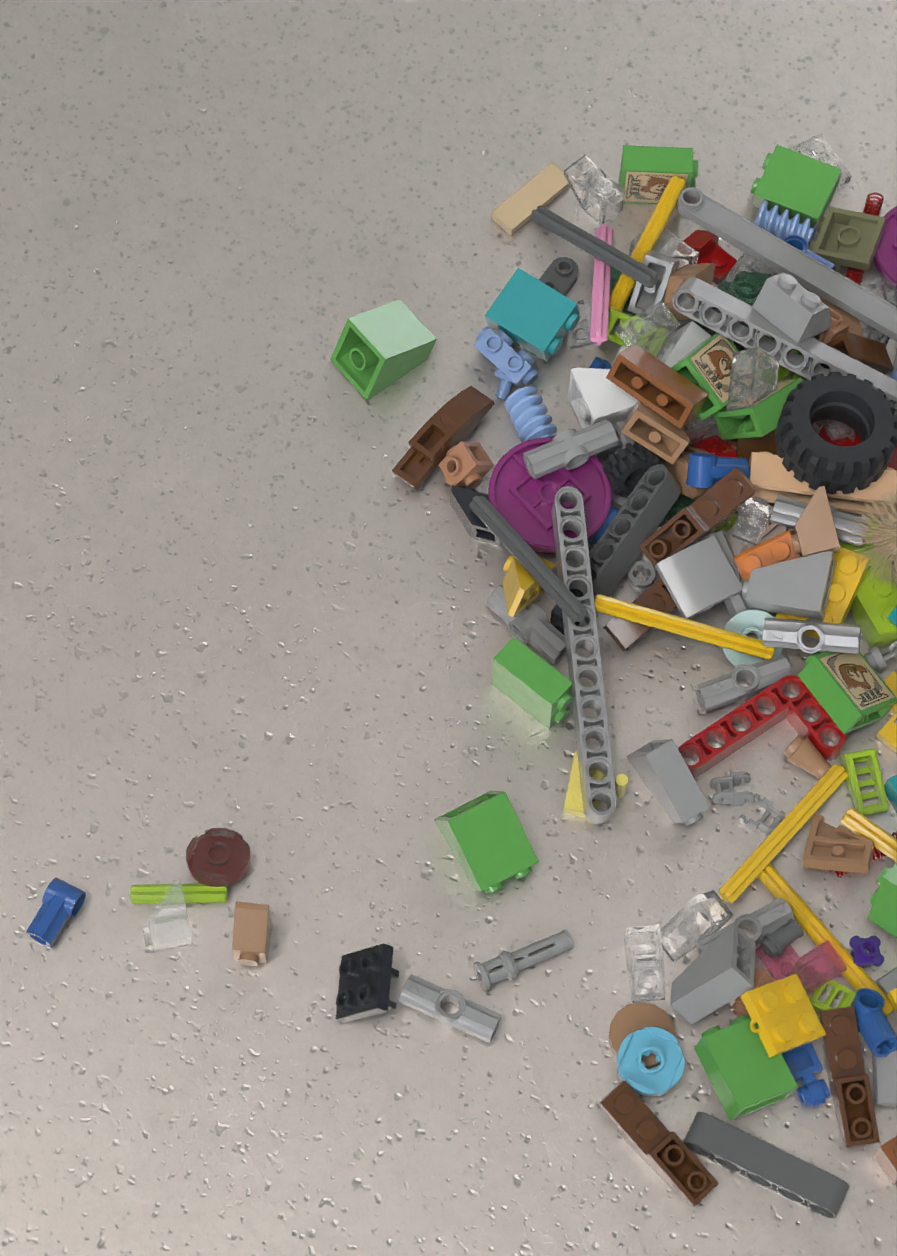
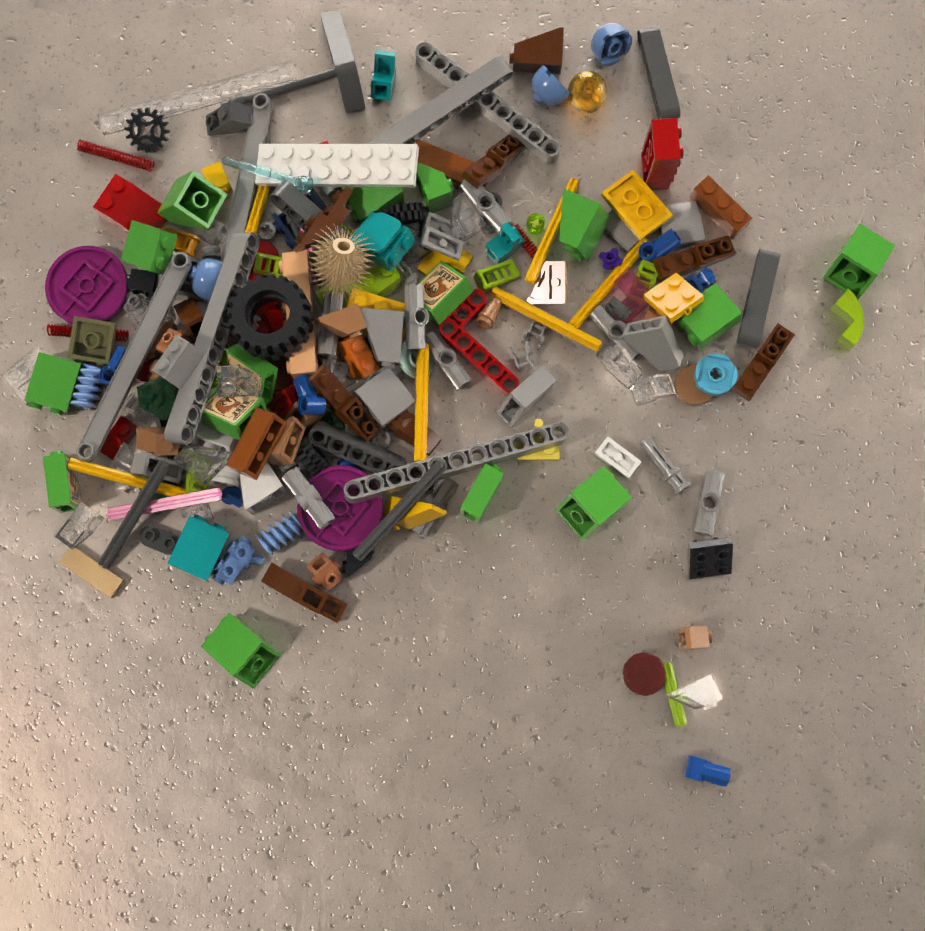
camera: 100 degrees left, 15 degrees up
none -> white plate [595,436,642,479]

